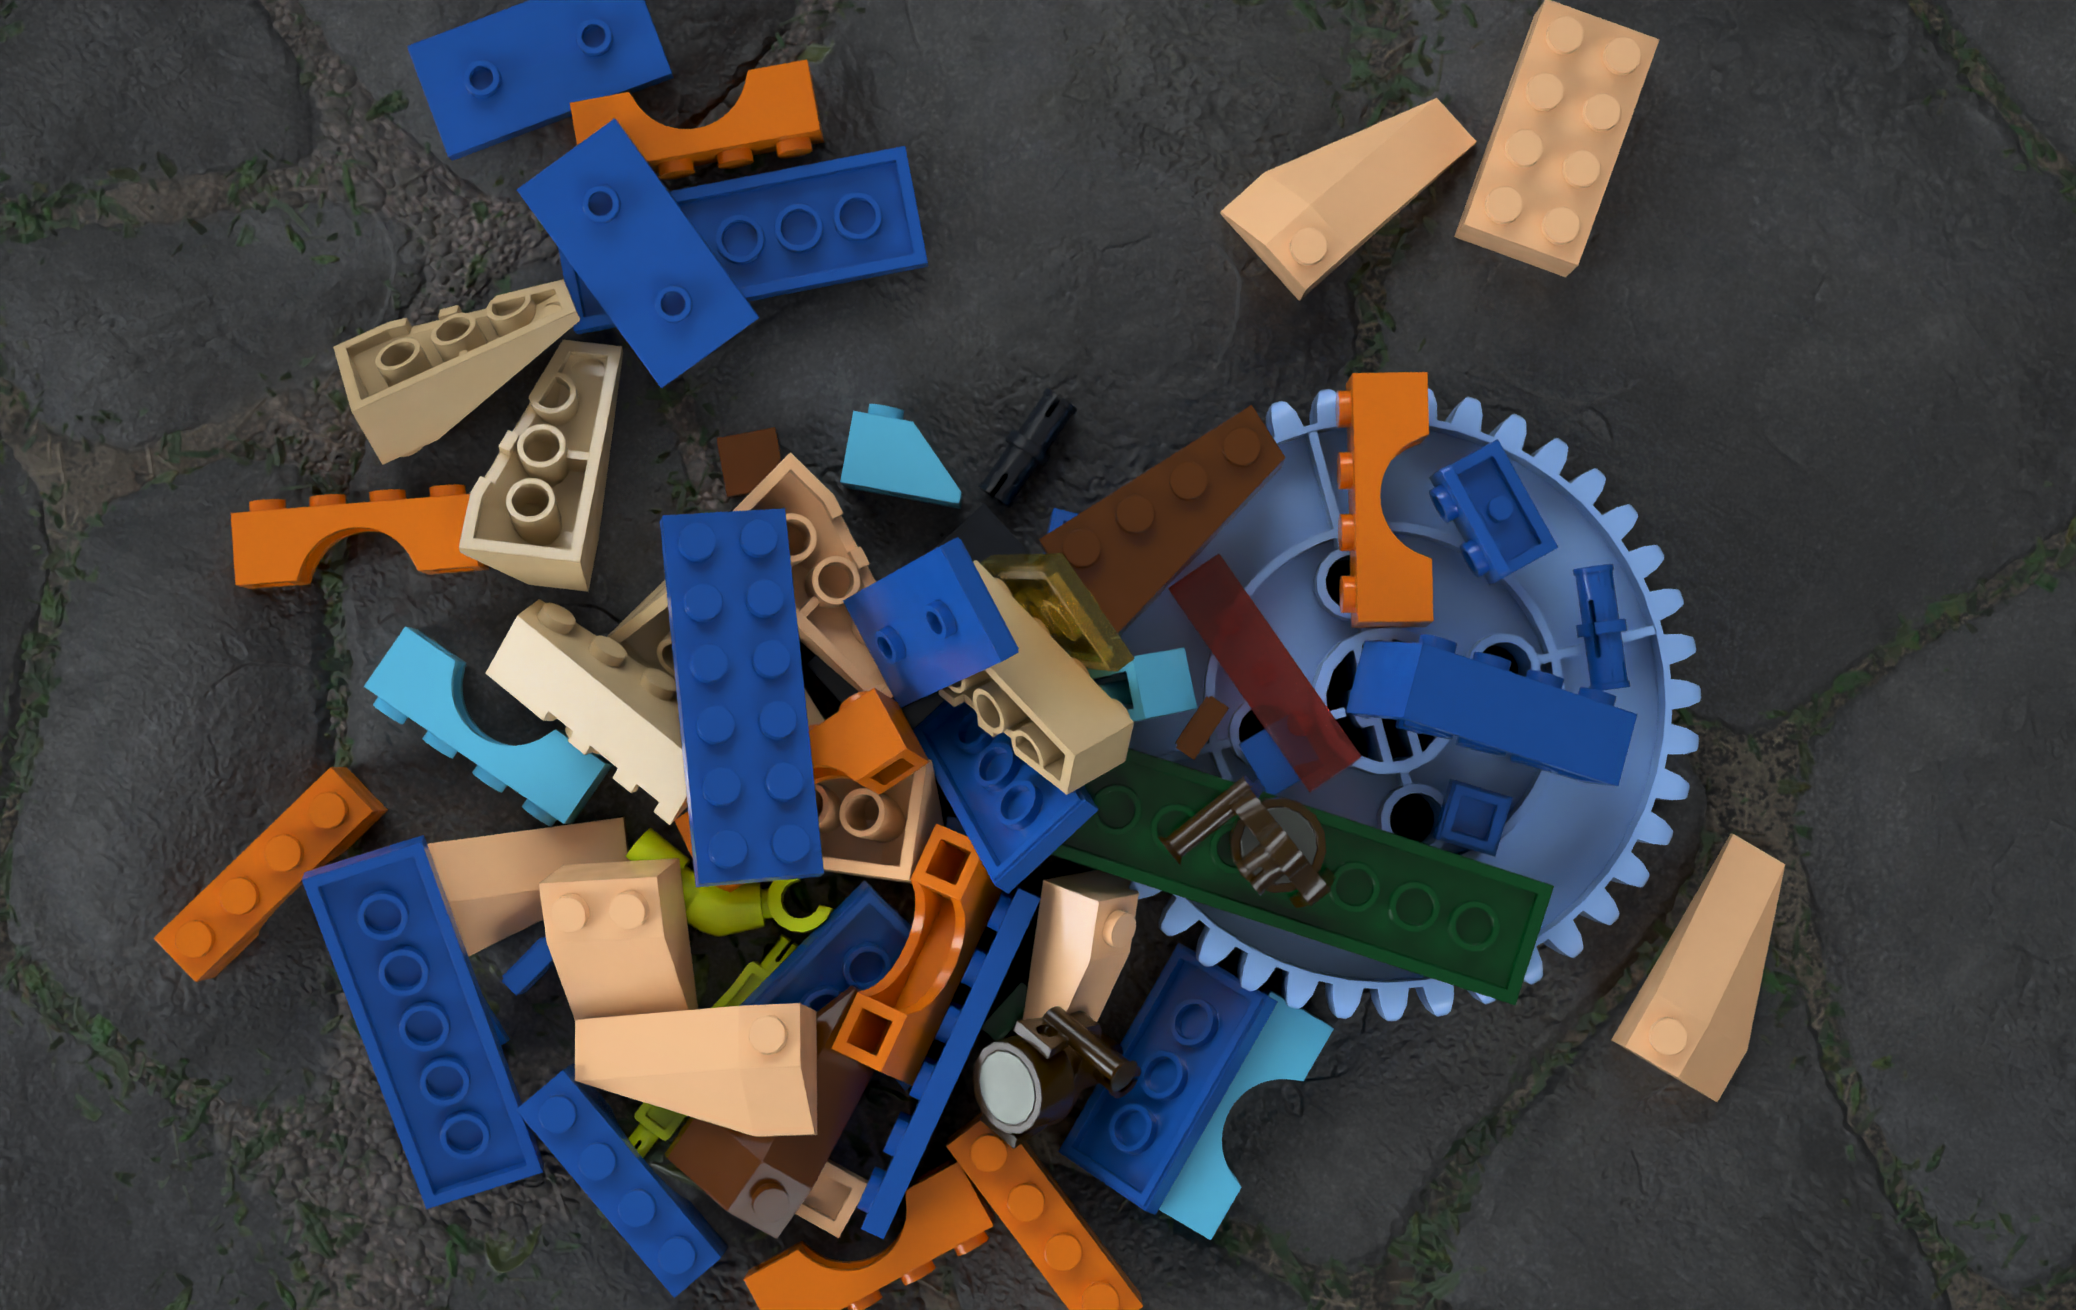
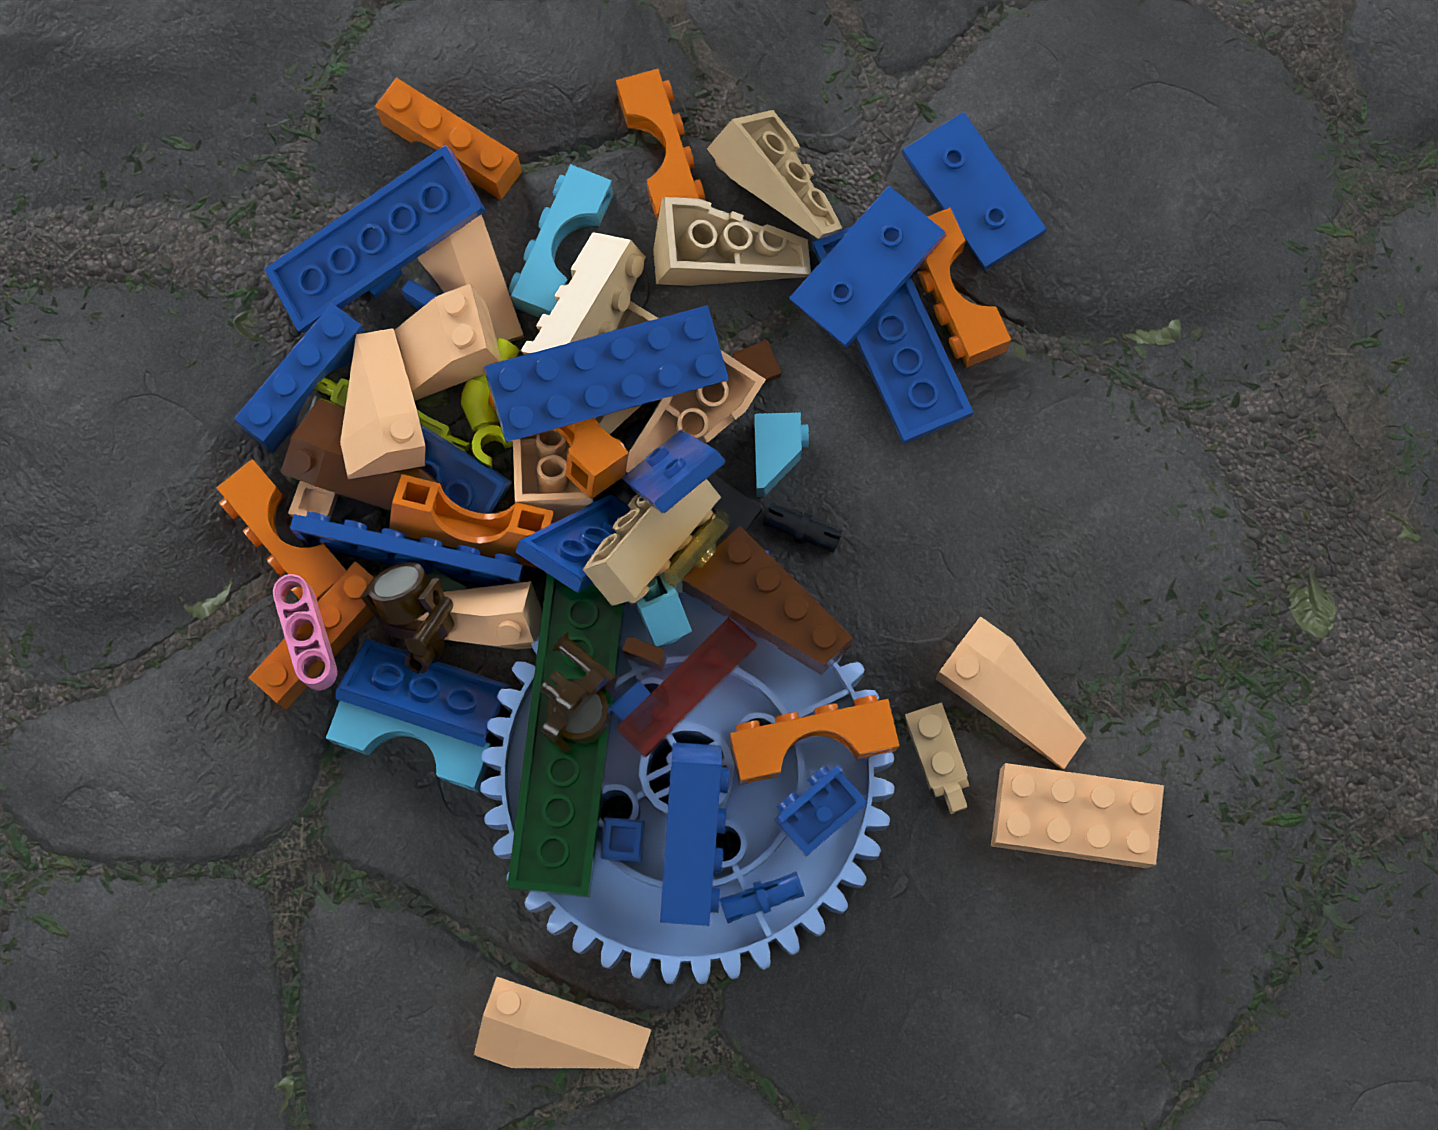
camera: 85 degrees right, 10 degrees down
none -> bright pink beam [273,574,337,690]
none -> tan hinge [904,702,969,814]

